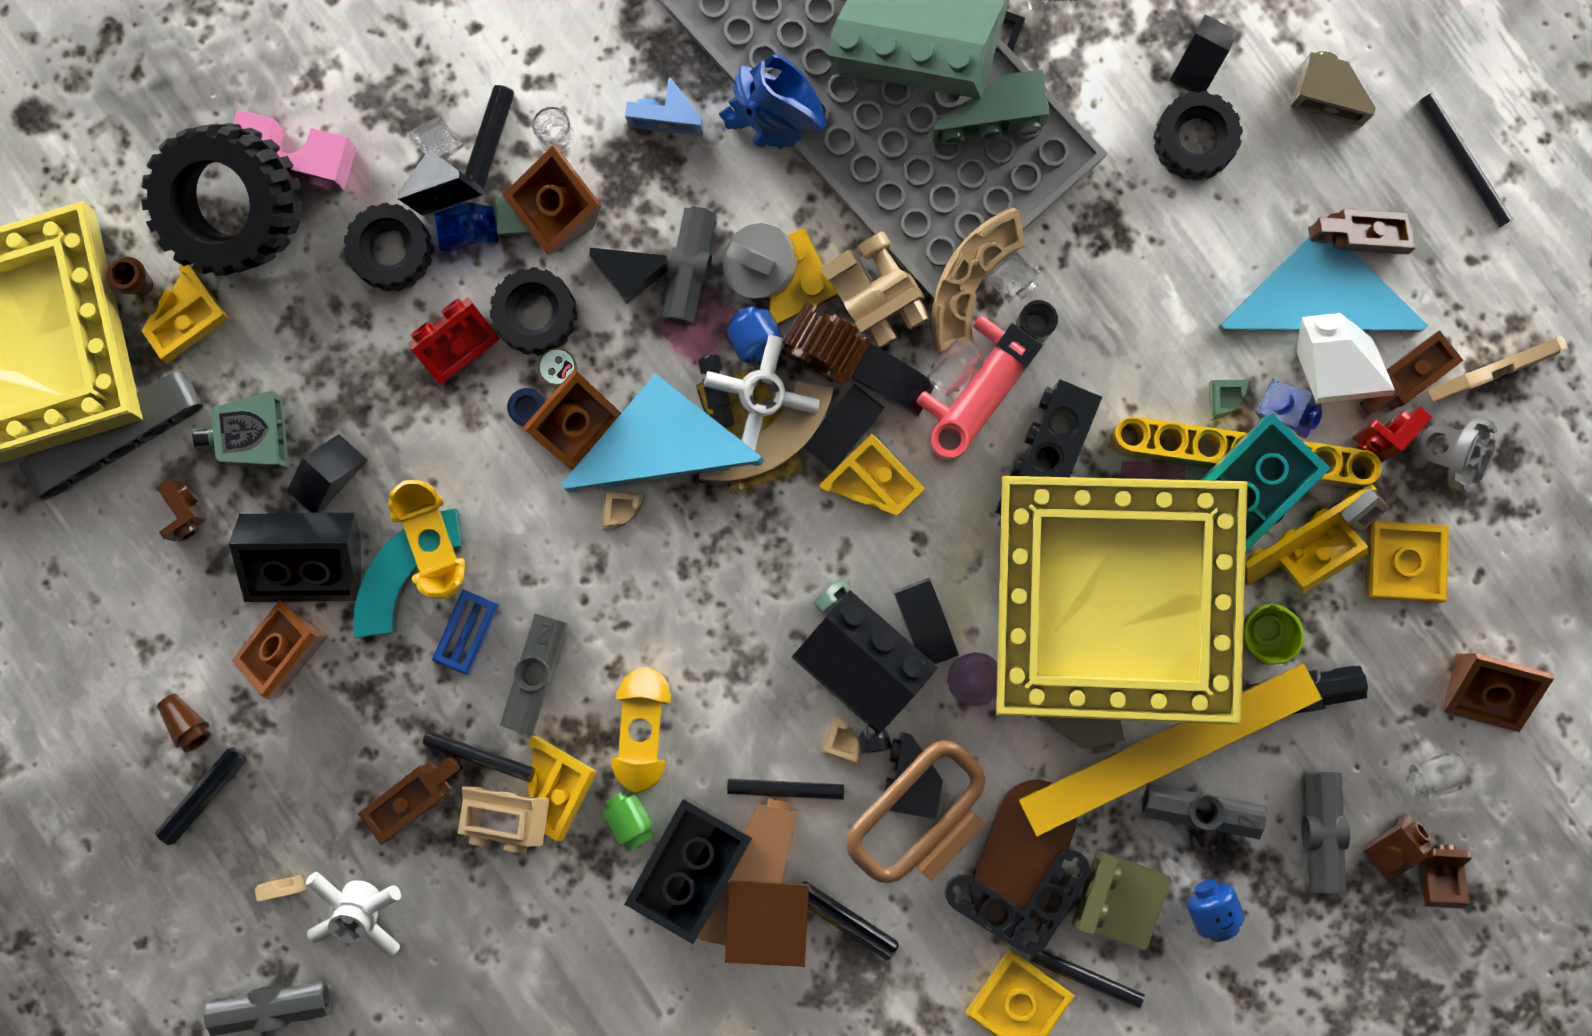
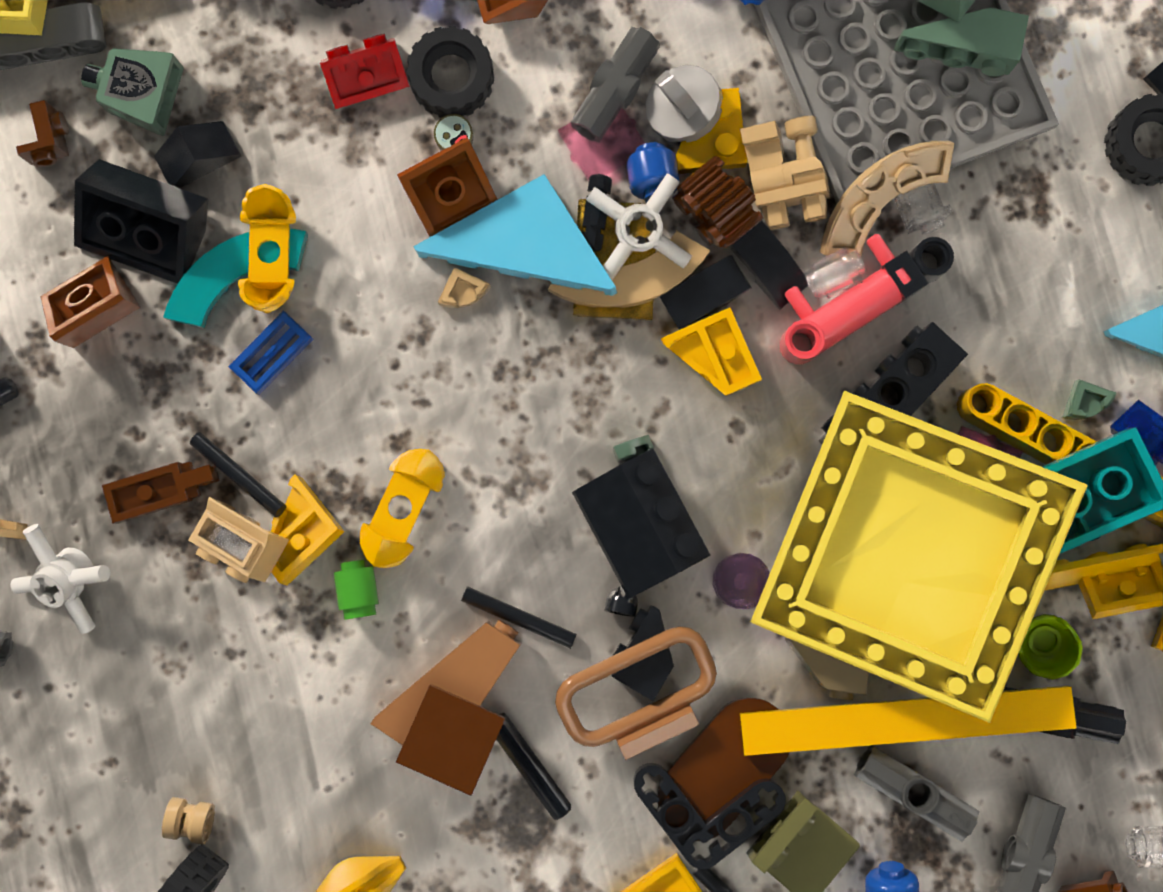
camera: 20 degrees right, 0 degrees up
dark grey piece [500,614,568,735] -> none
dark blue tile [507,388,546,427] -> none
black slope [589,248,668,304] -> none
black slope [624,797,752,944] -> none
tan tile [822,716,861,765] -> none
black slope [893,578,959,664] -> none

